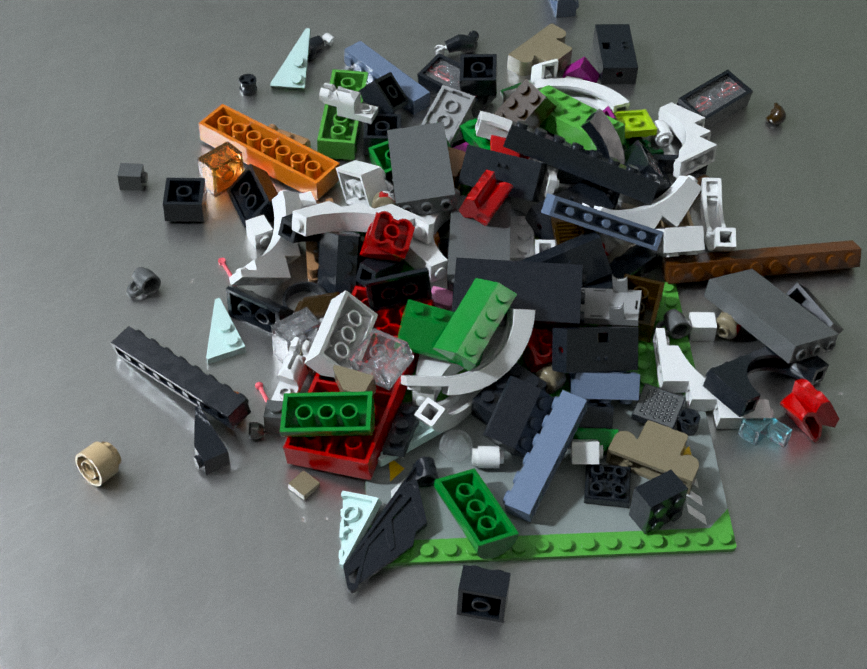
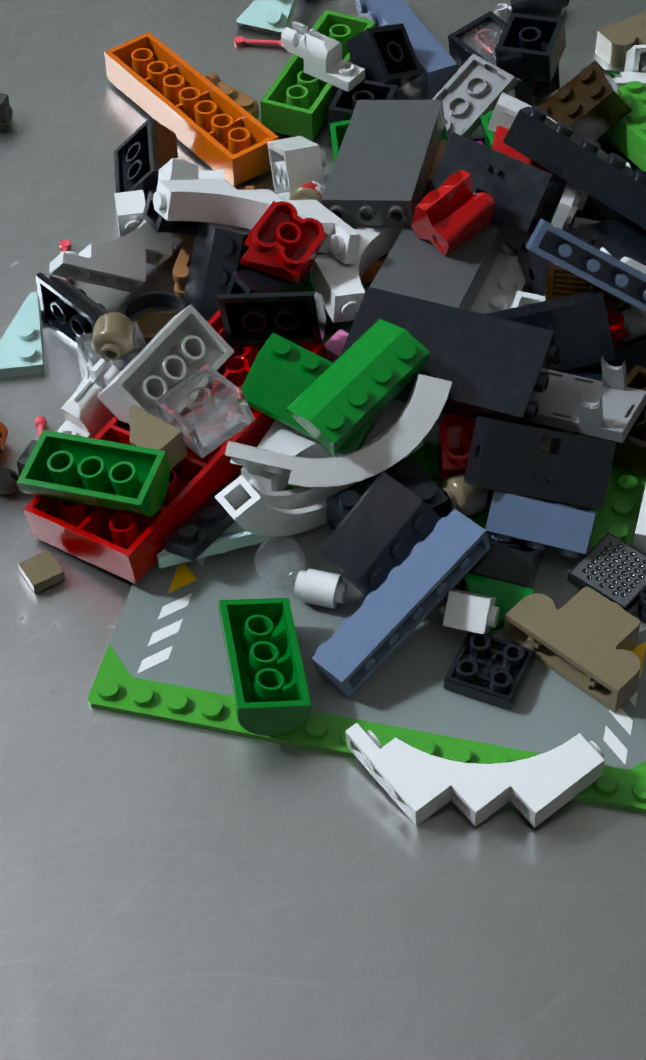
camera: 20 degrees right, 0 degrees up
black brick [162,178,207,222] -> none
clear orange brick [198,141,244,198] -> none
black wheel [239,74,257,96] -> none
light aqua wing [339,491,382,569] -> none
black wing [343,457,439,594] -> none
black brick [456,565,511,623] -> none
black brick [629,469,688,534] -> none
none -> dark tan head [91,312,136,361]
none -> coral hinge [234,36,285,49]
none -> white arch [345,723,605,828]

